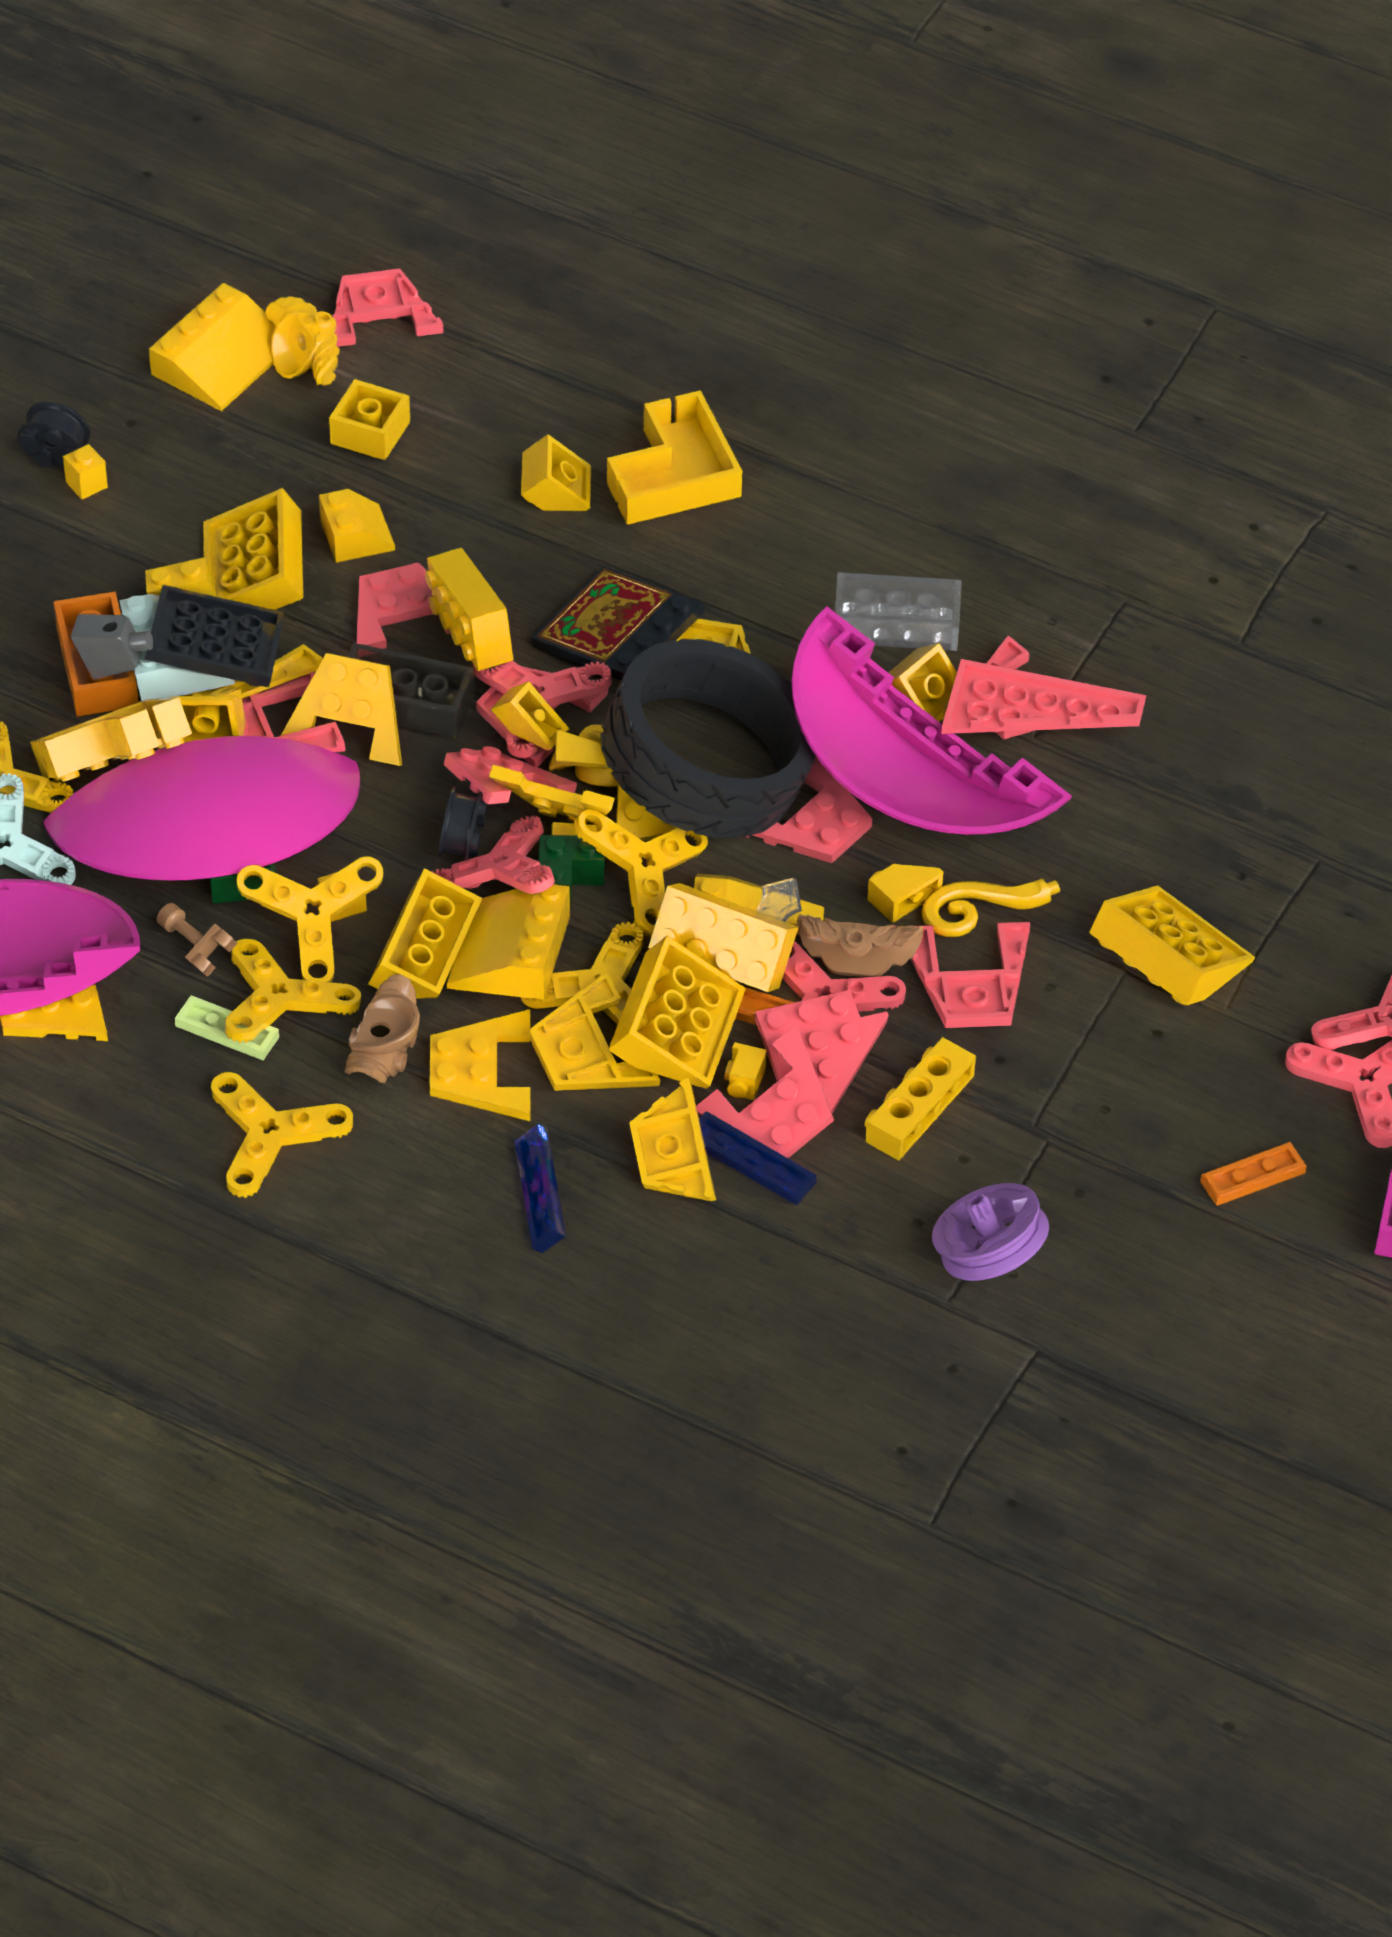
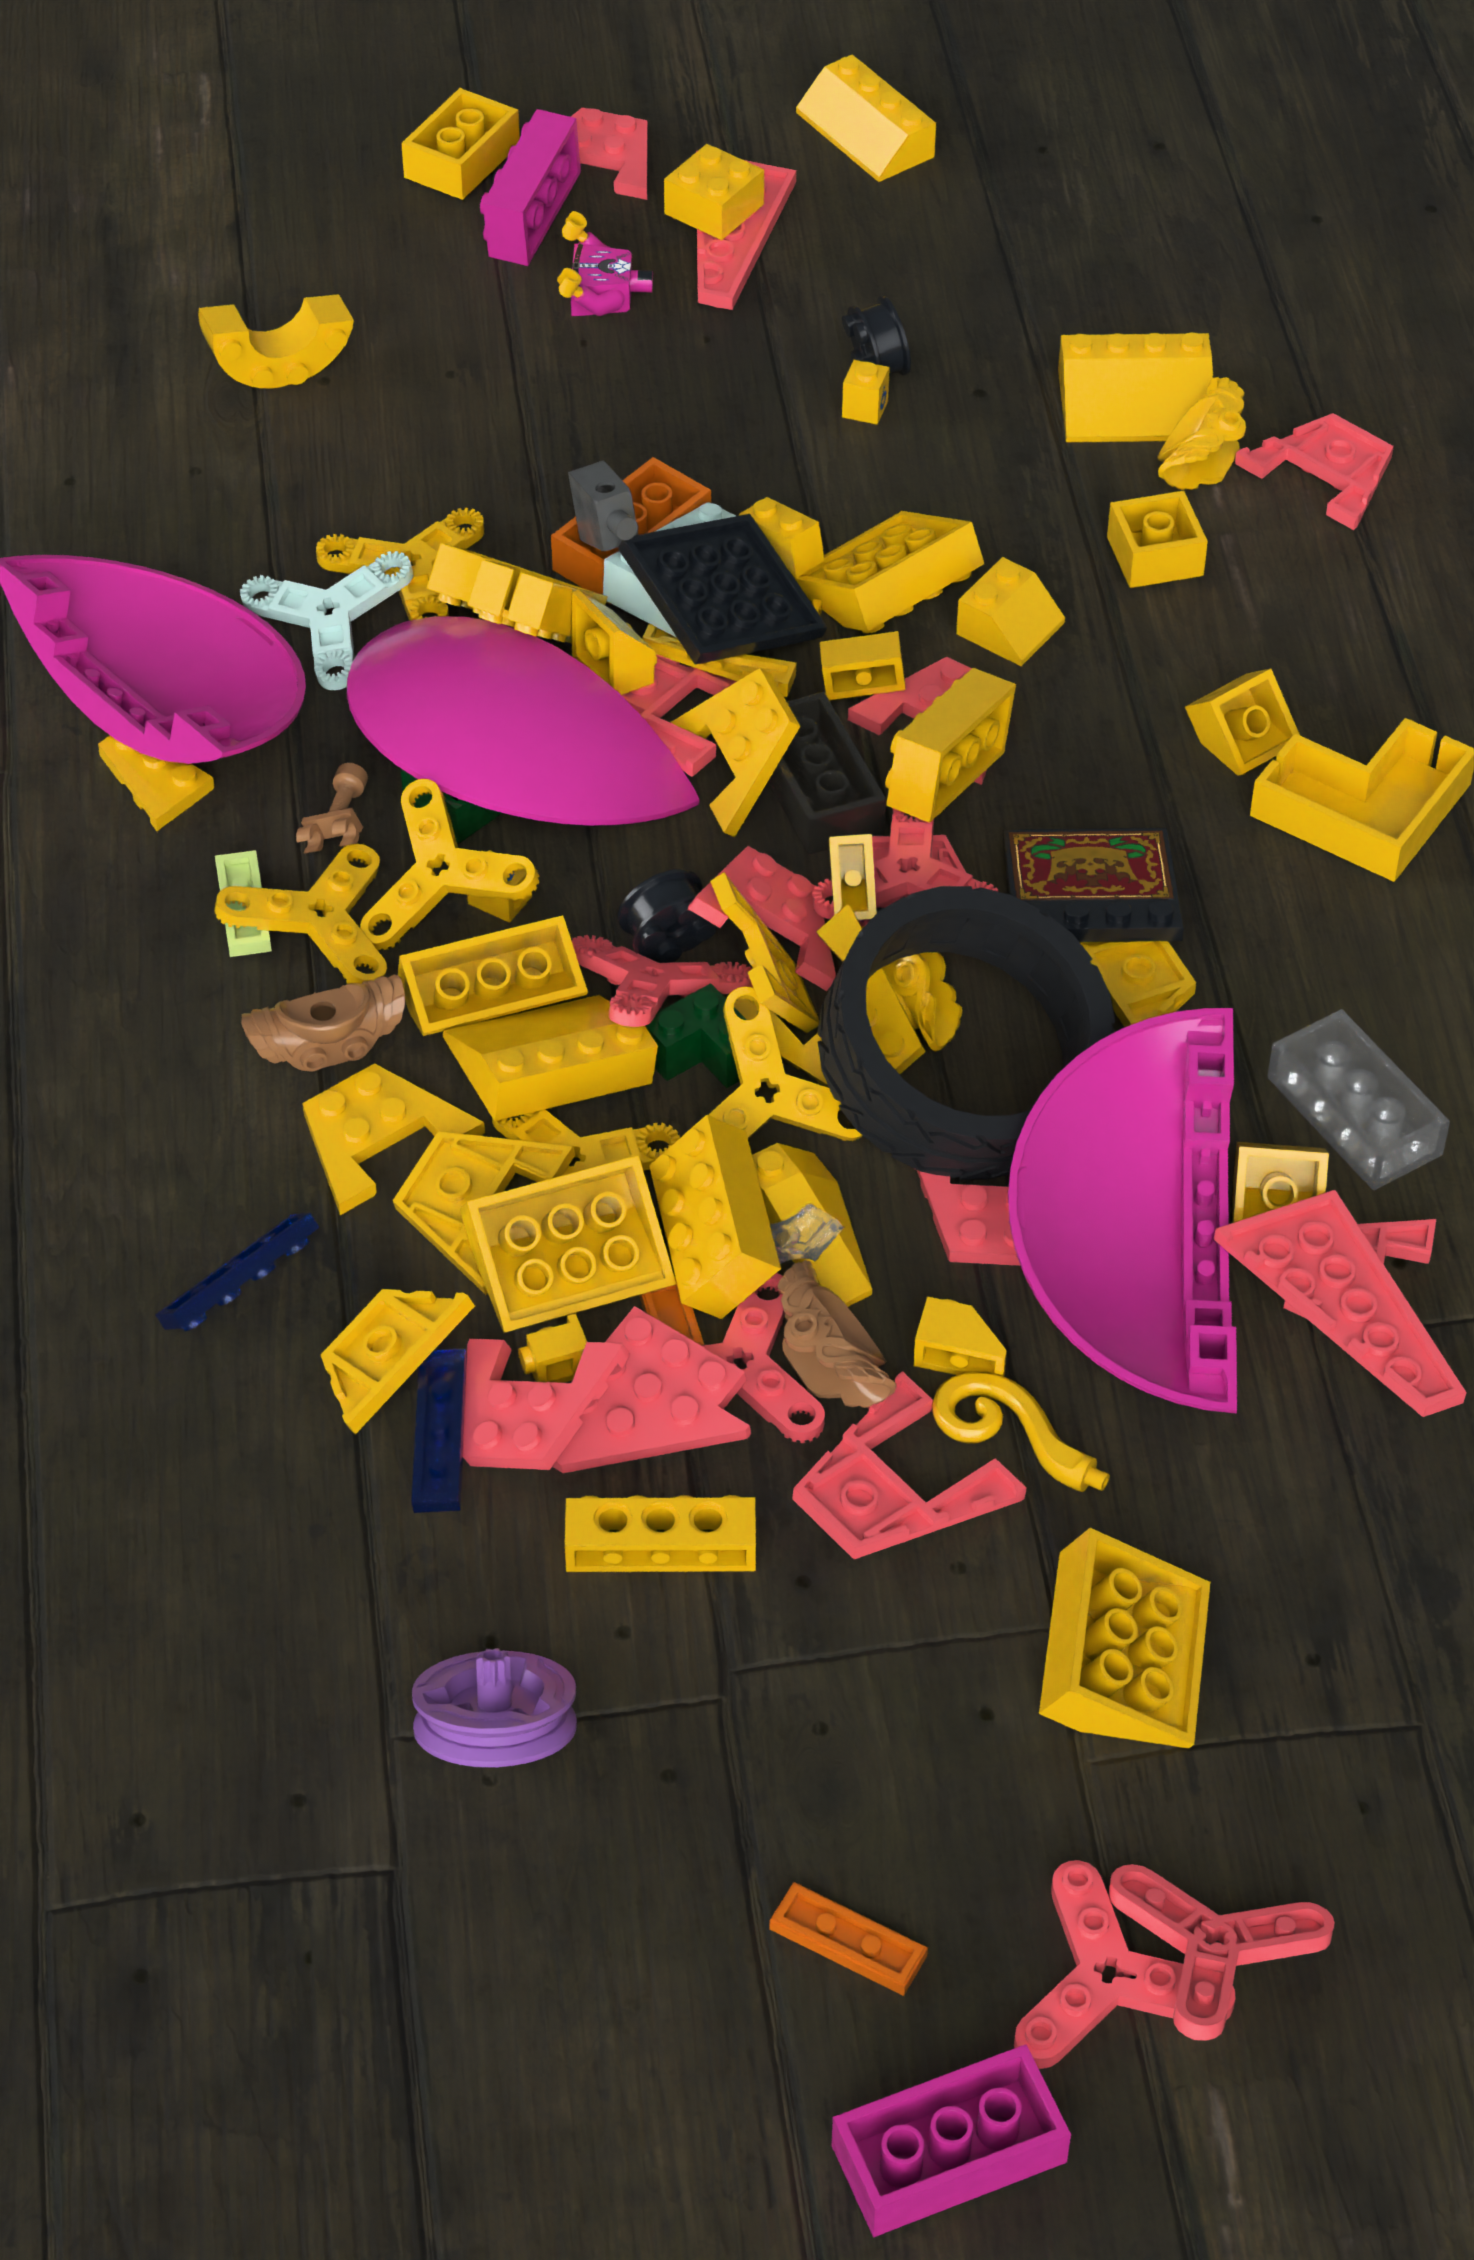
camera: 55 degrees right, 0 degrees up
yellow piece [211,1072,353,1198] -> none
none -> yellow brick [820,631,906,701]

